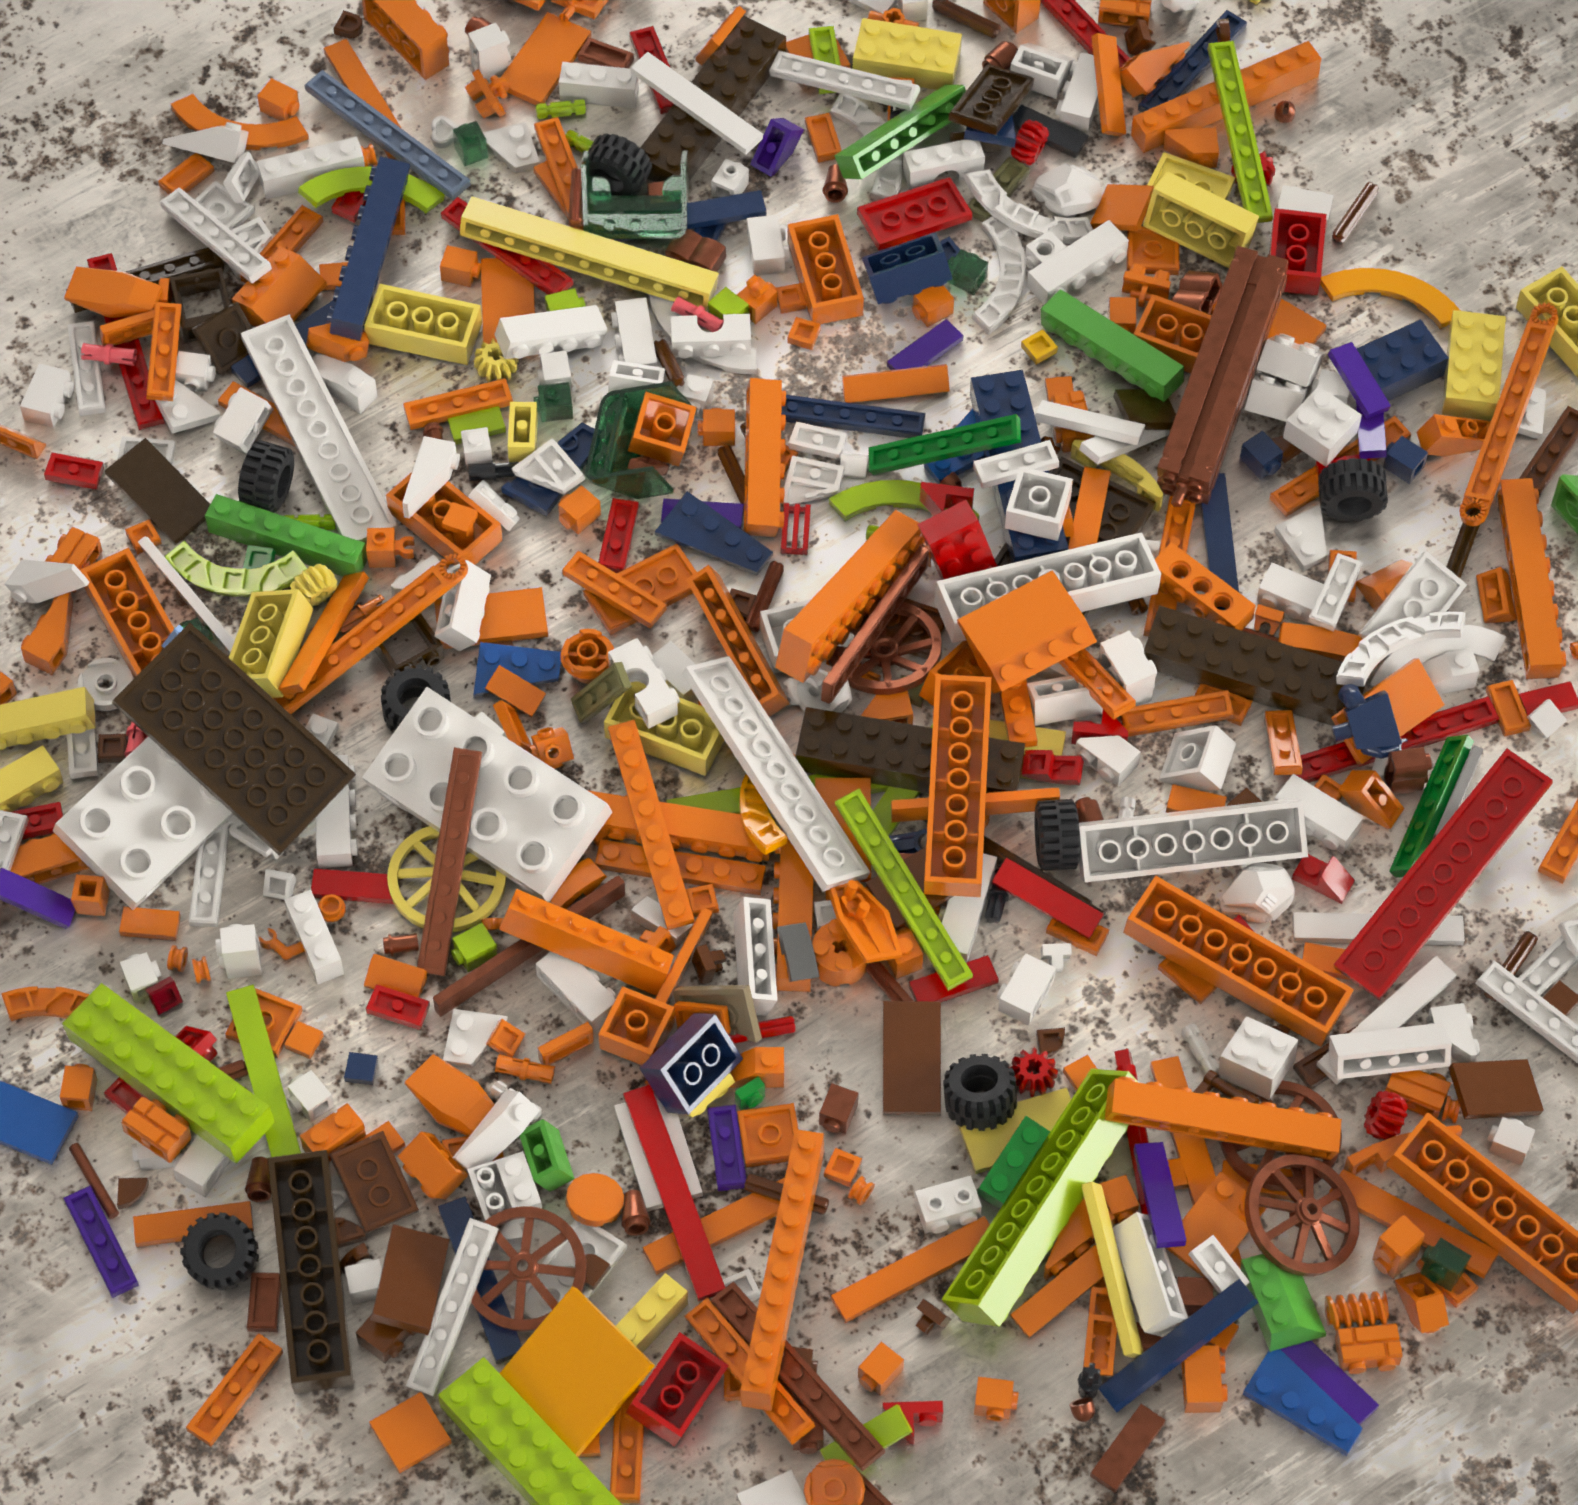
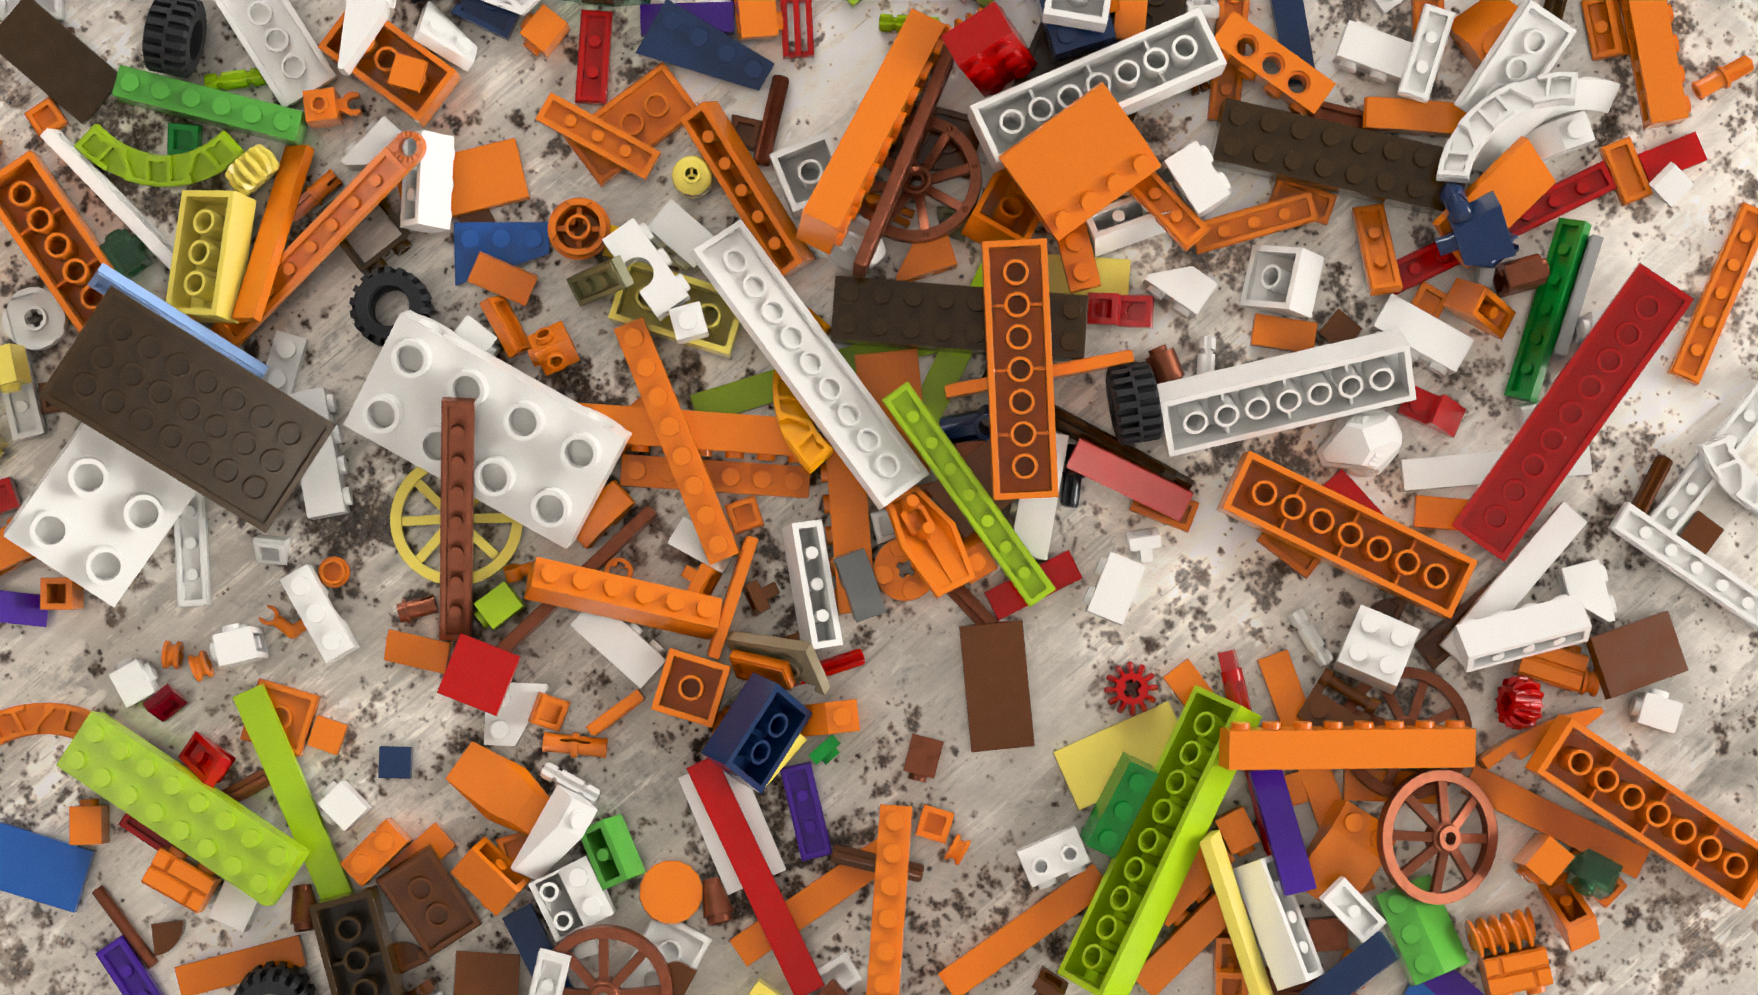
camera: 10 degrees left, 25 degrees up
orange tile [119,906,181,941] -> none
red tile [311,869,394,904] -> none
red plate [366,984,430,1030] -> none
orange tile [737,1103,799,1168] -> none
black tyre [943,1053,1017,1131] -> none
reddish brown tile [1036,1027,1065,1058] -> none
red slope [1071,709,1129,745] -> none
orange tile [1254,604,1285,636] -> none
none -> red tile [437,633,521,716]
none -> white brick [668,301,710,345]
none -> light yellow head [672,155,714,199]

